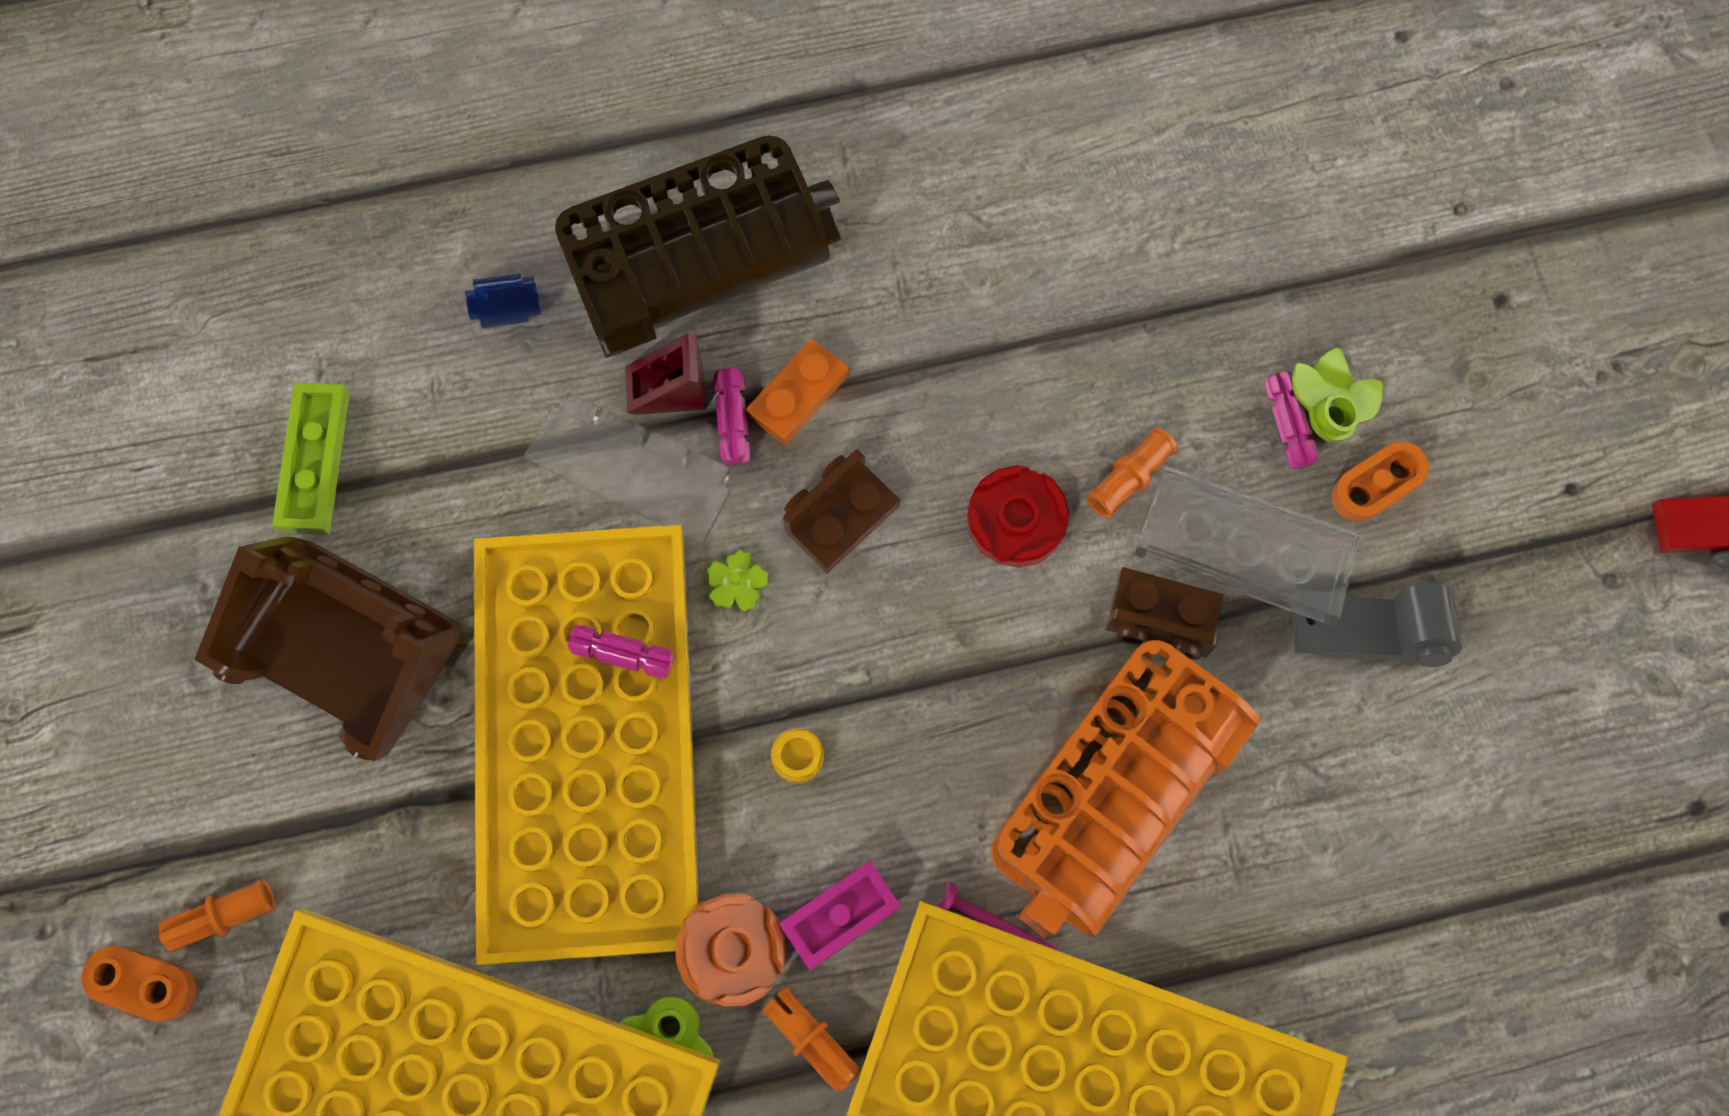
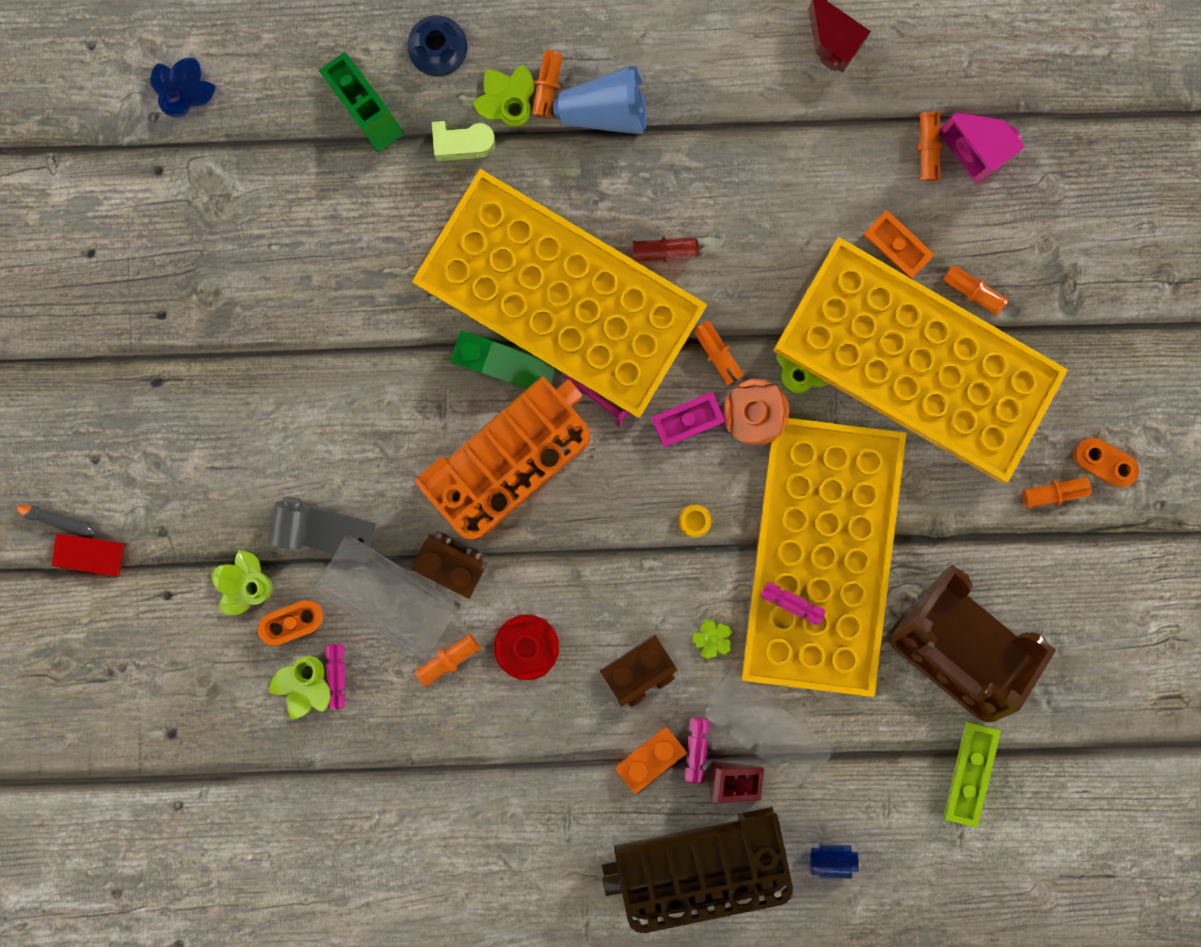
camera: 170 degrees left, 15 degrees up
none -> lime plate [211,550,273,615]
none -> green slope [450,330,556,390]

